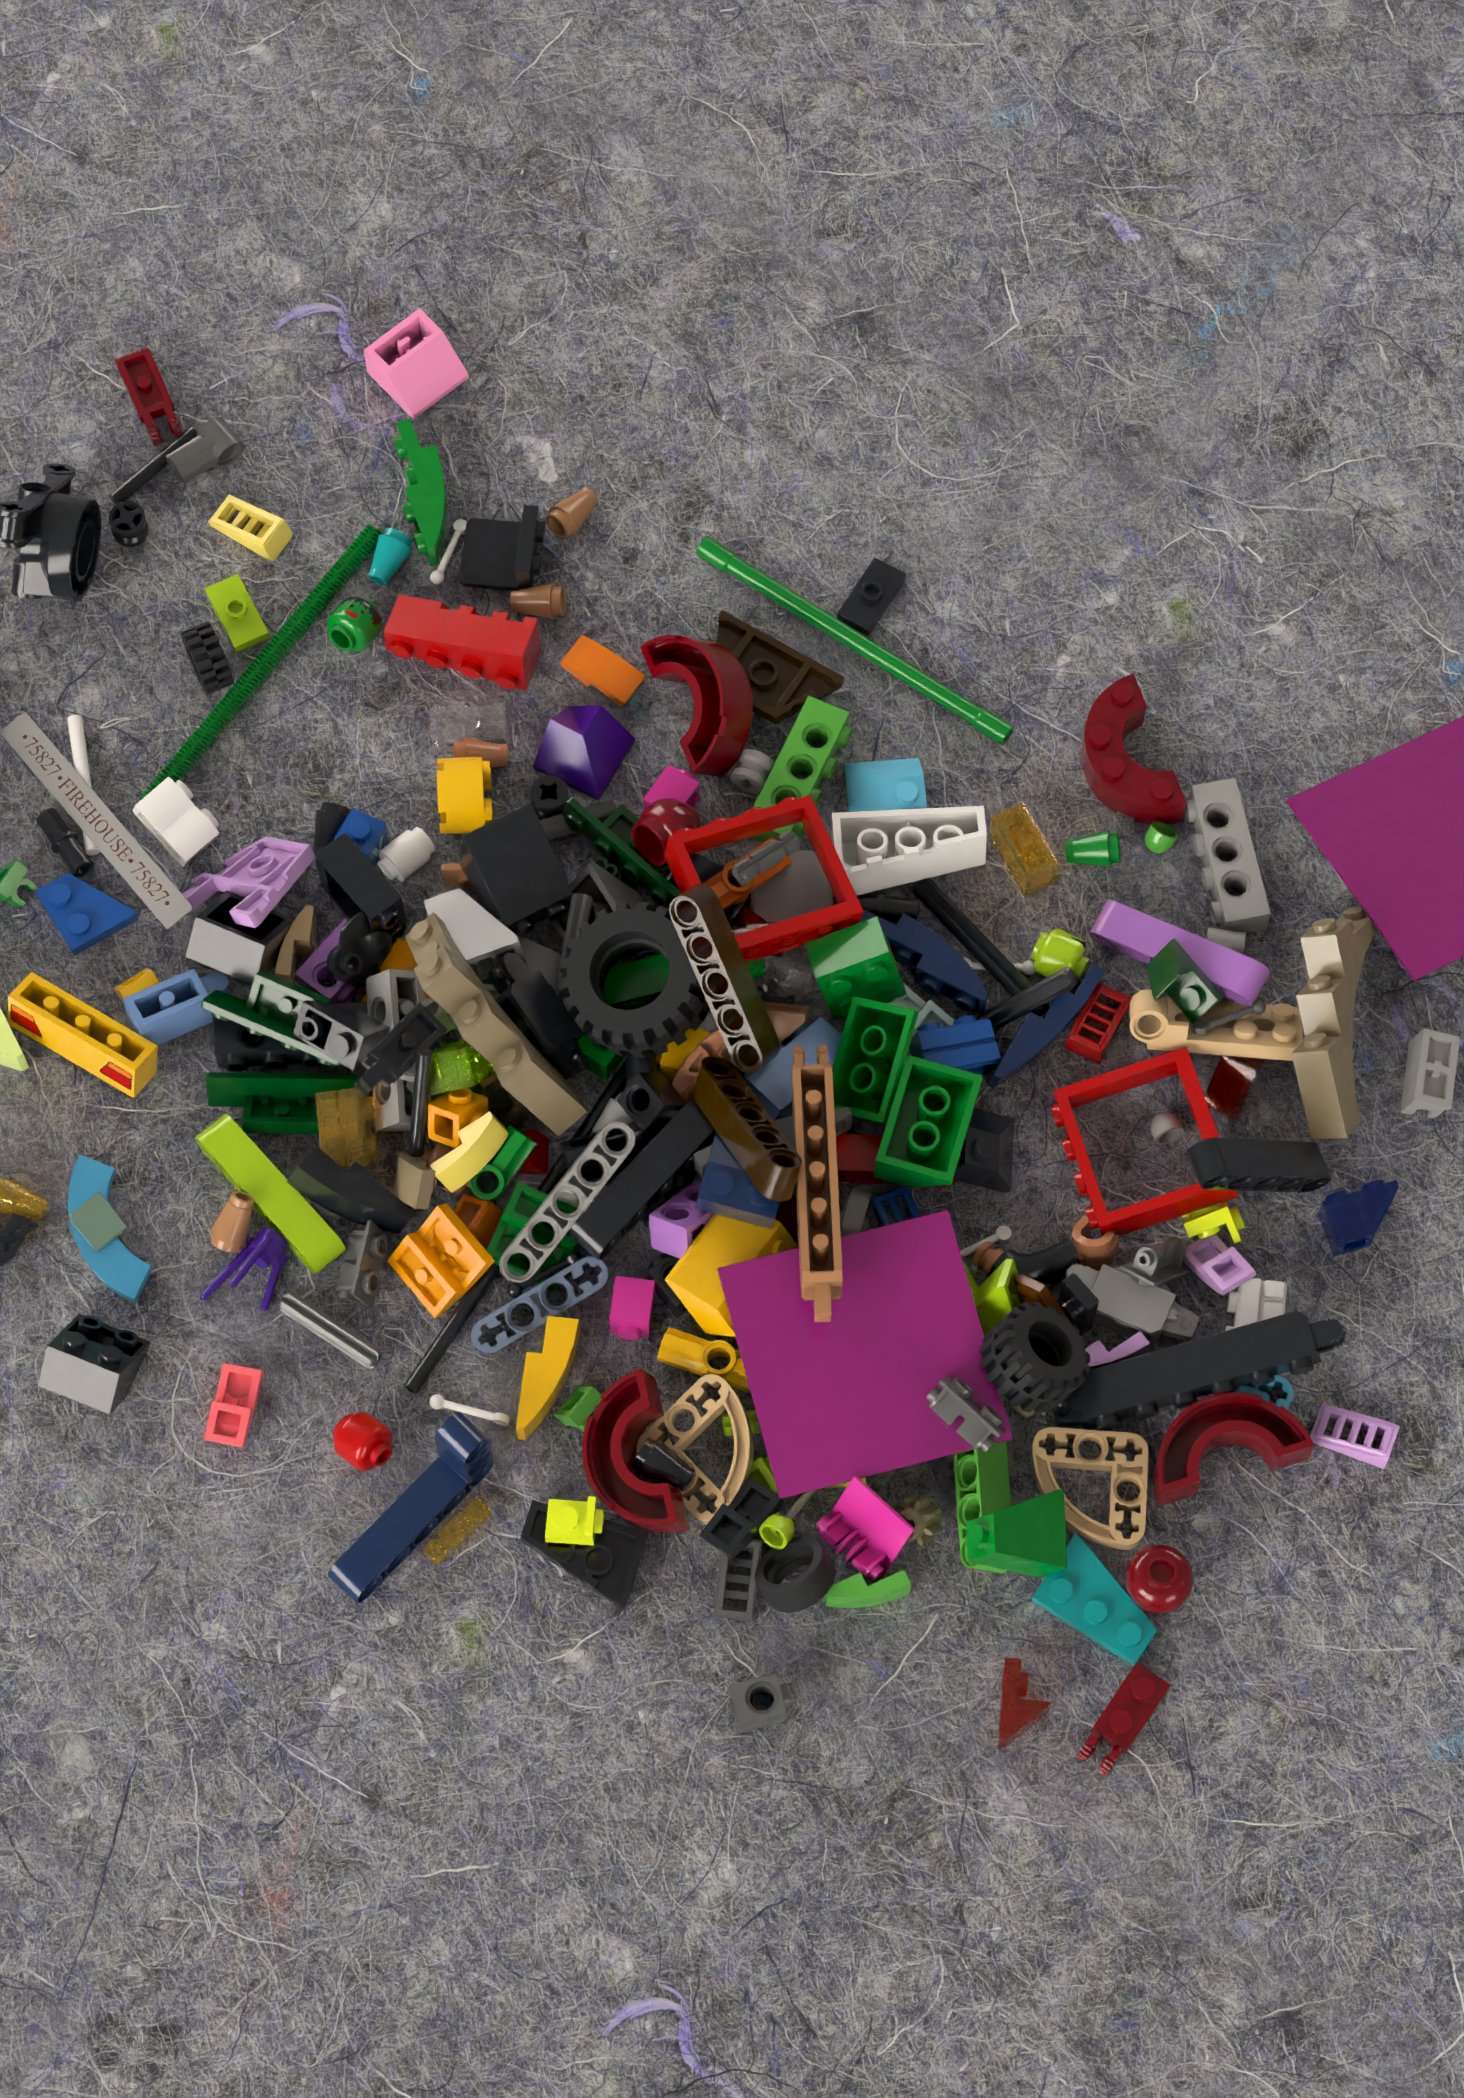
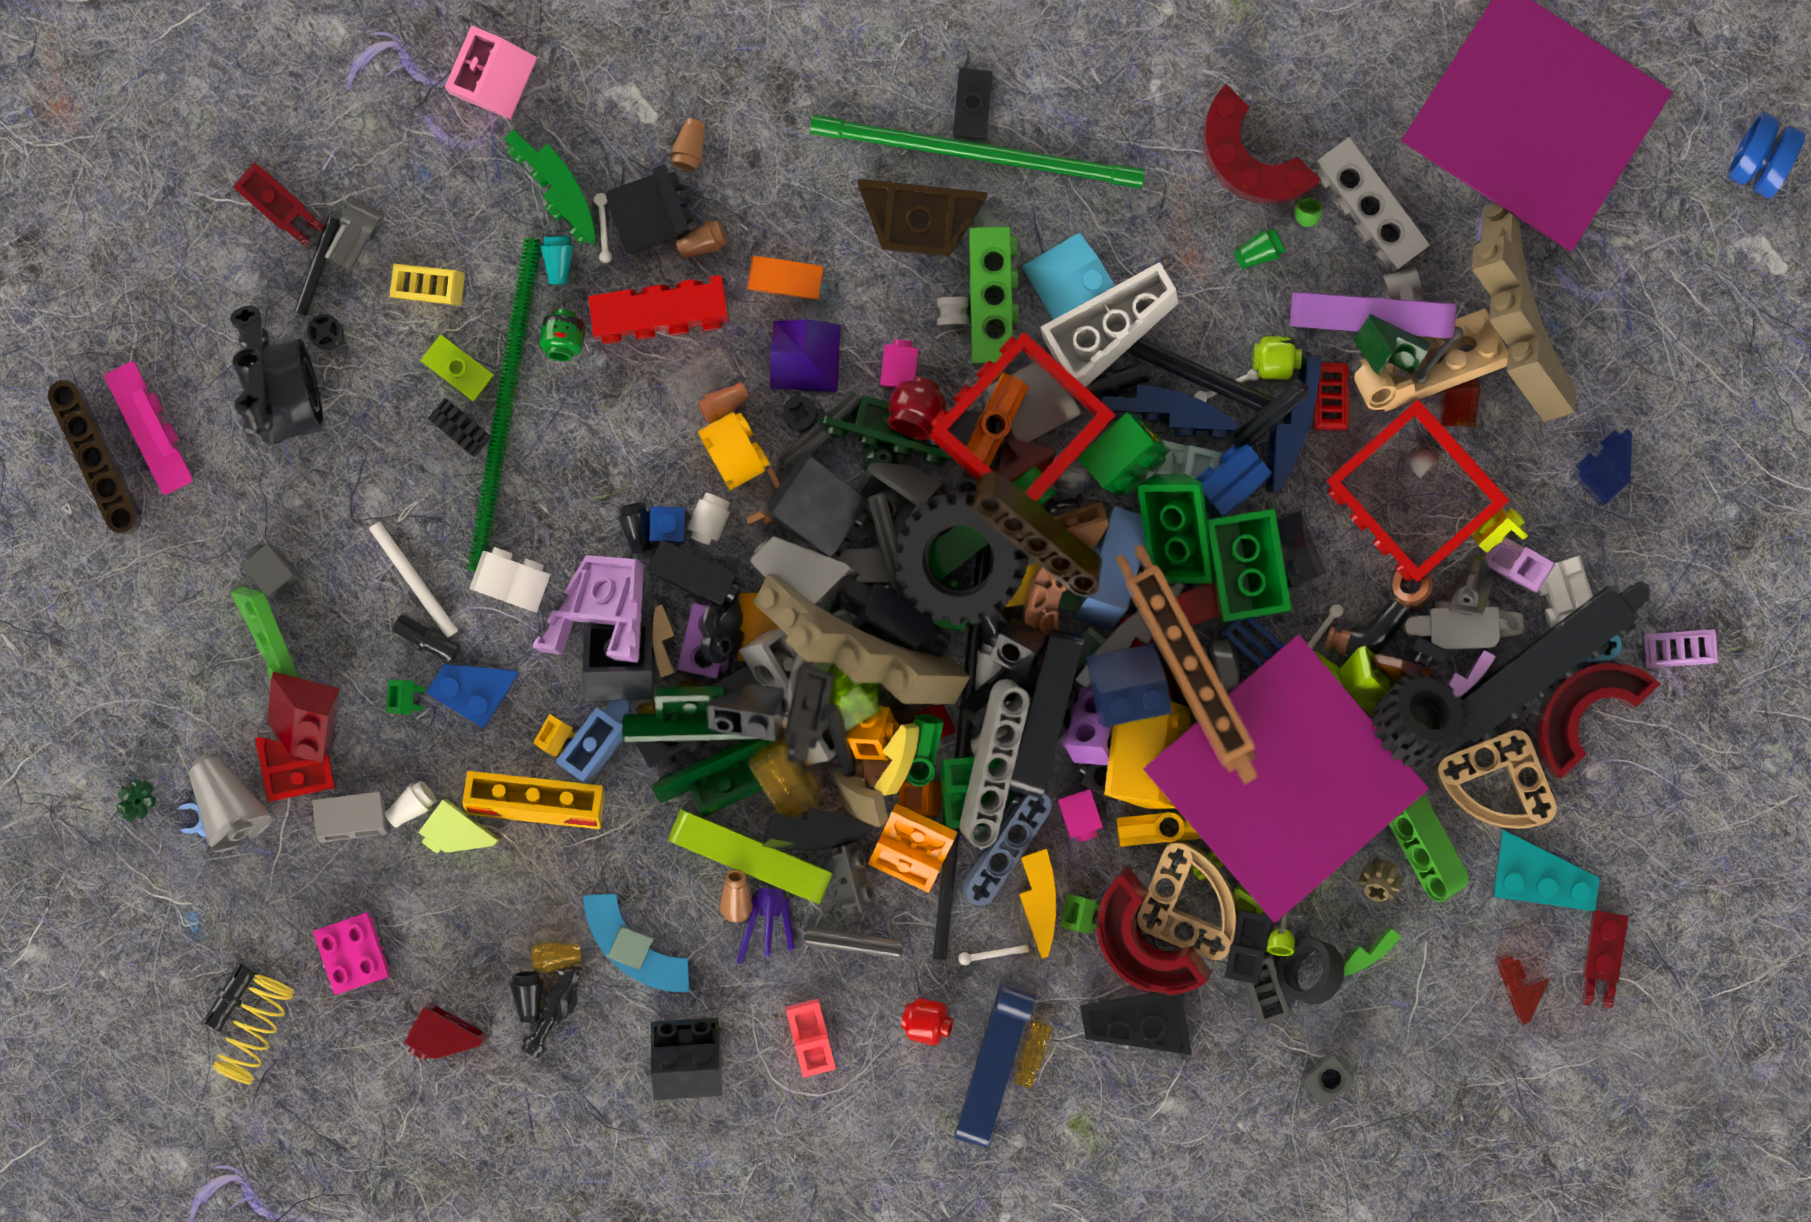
camera: 30 degrees left, 20 degrees up
light grey sticker [0,712,193,928] -> none
neon yellow bracket [545,1496,604,1546] -> none
black cone [633,1438,695,1491] -> none
dark red brick [640,635,753,777] -> none
dark brown beam [692,1056,802,1201] -> none
dark grey axle [732,830,801,885] -> none
dark pink hinge [815,1475,915,1581] -> none
dark grey hinge [926,1375,1007,1453] -> none
green slope [966,1489,1067,1578] -> none
clear yellow brick [989,803,1060,897] -> none
dark red piece [1125,1545,1194,1614] -> none
black beam [1187,1137,1332,1193] -> none
light grey hinge [1400,1028,1460,1118] -> none

